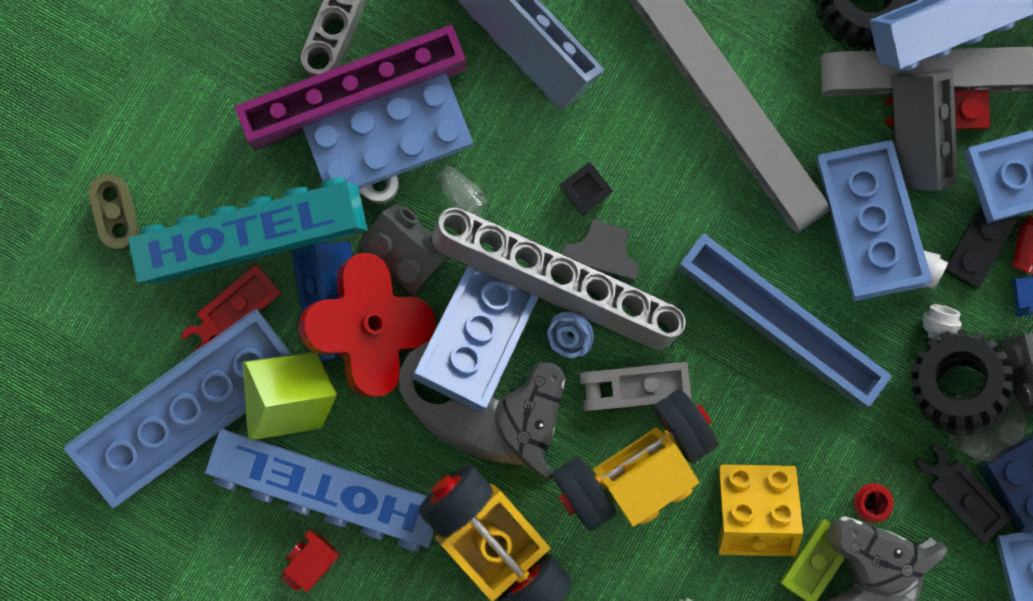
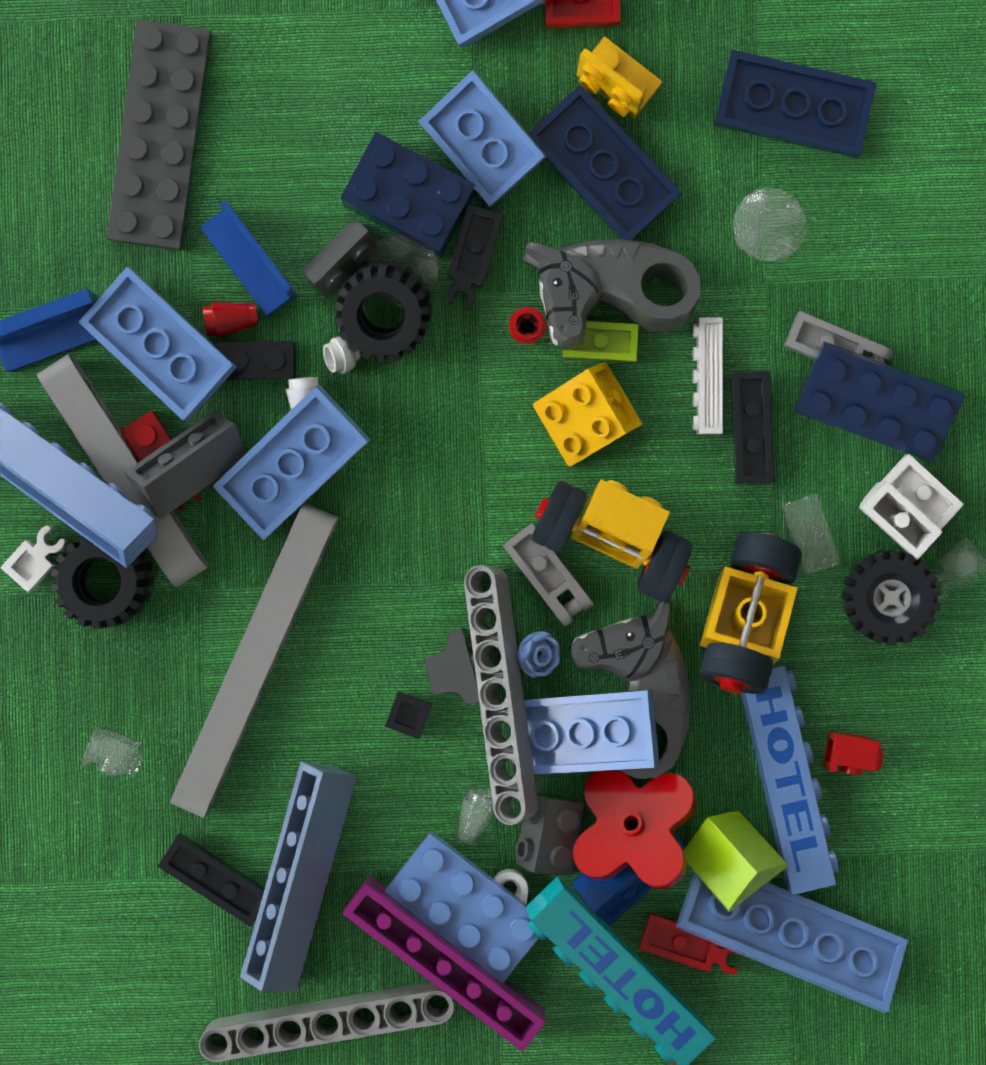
camera: 115 degrees left, 5 degrees up
medium blue brick [676,233,892,408] -> none

